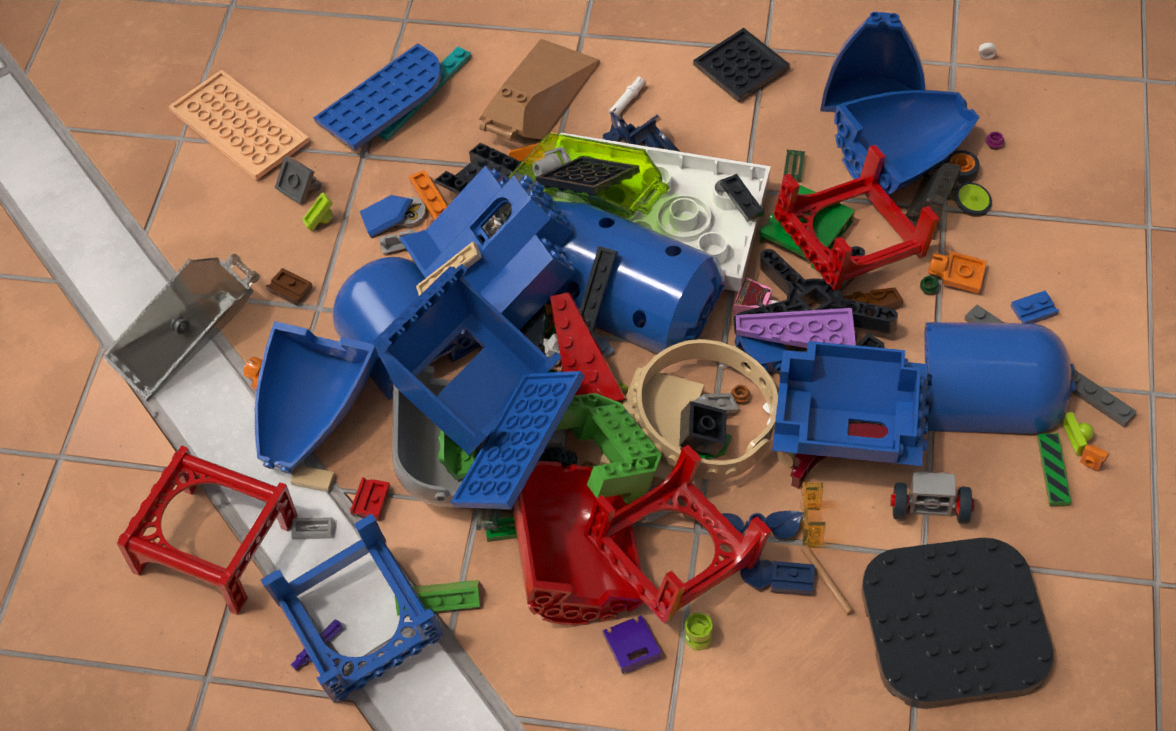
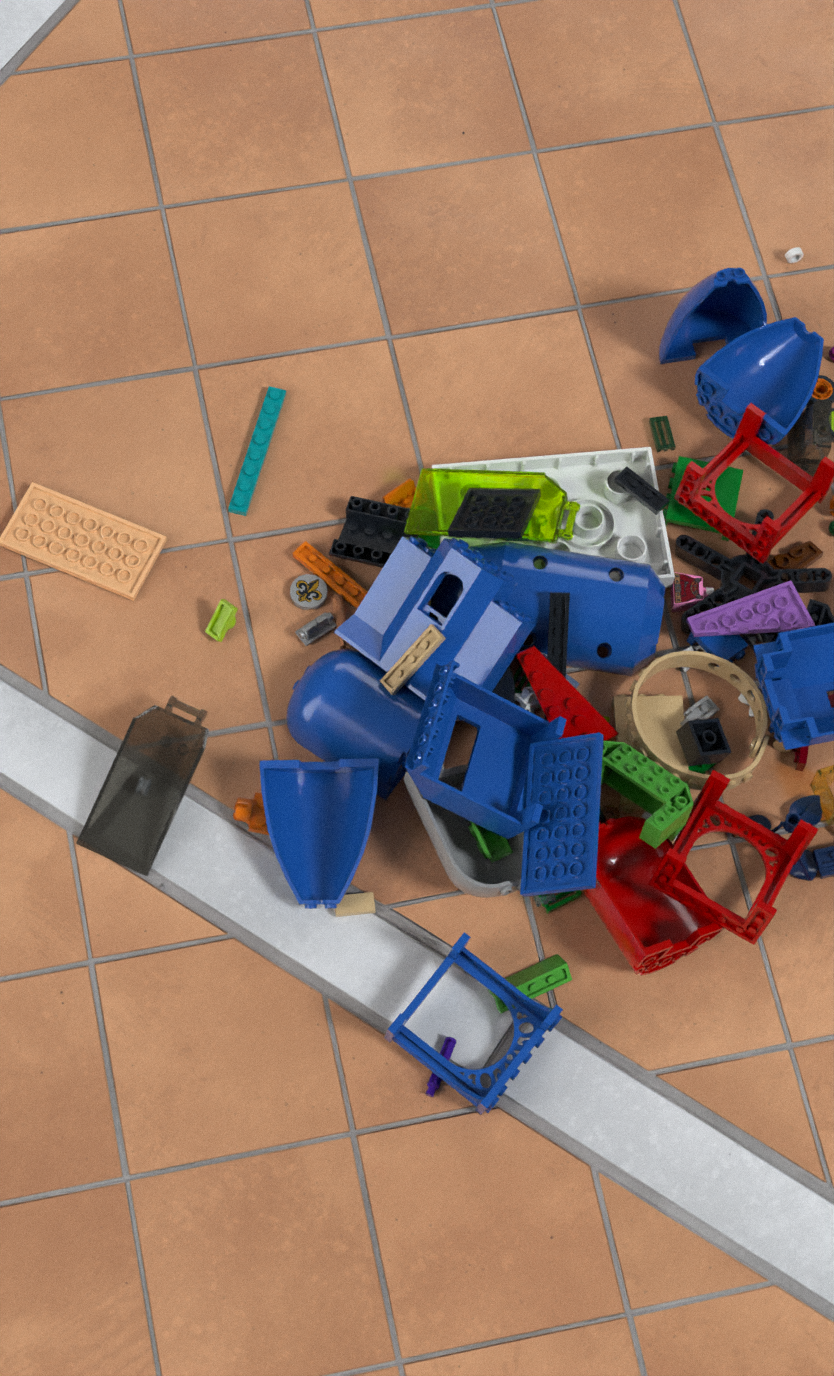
camera: 30 degrees left, 10 degrees up
red arch [117,445,298,615] -> none
reddish brown plate [266,268,312,305] -> none
dark grey bracket [275,156,322,204] -> none
light grey tile [291,517,334,539] -> none
blue plate [313,43,442,150] -> none
red plate [350,477,391,520] -> none
blue tile [360,194,413,238] -> none
medium nougat windscreen [479,39,600,142] -> none
light grey piece [533,147,571,176] -> none
dark blue piece [602,112,681,152] -> none
dark purple container [602,615,661,674] -> none
white pin [608,76,646,115] -> none
lime wheel [685,612,713,651] -> none
black plate [693,28,790,102] -> none
dark orange plate [731,385,750,403] -> none

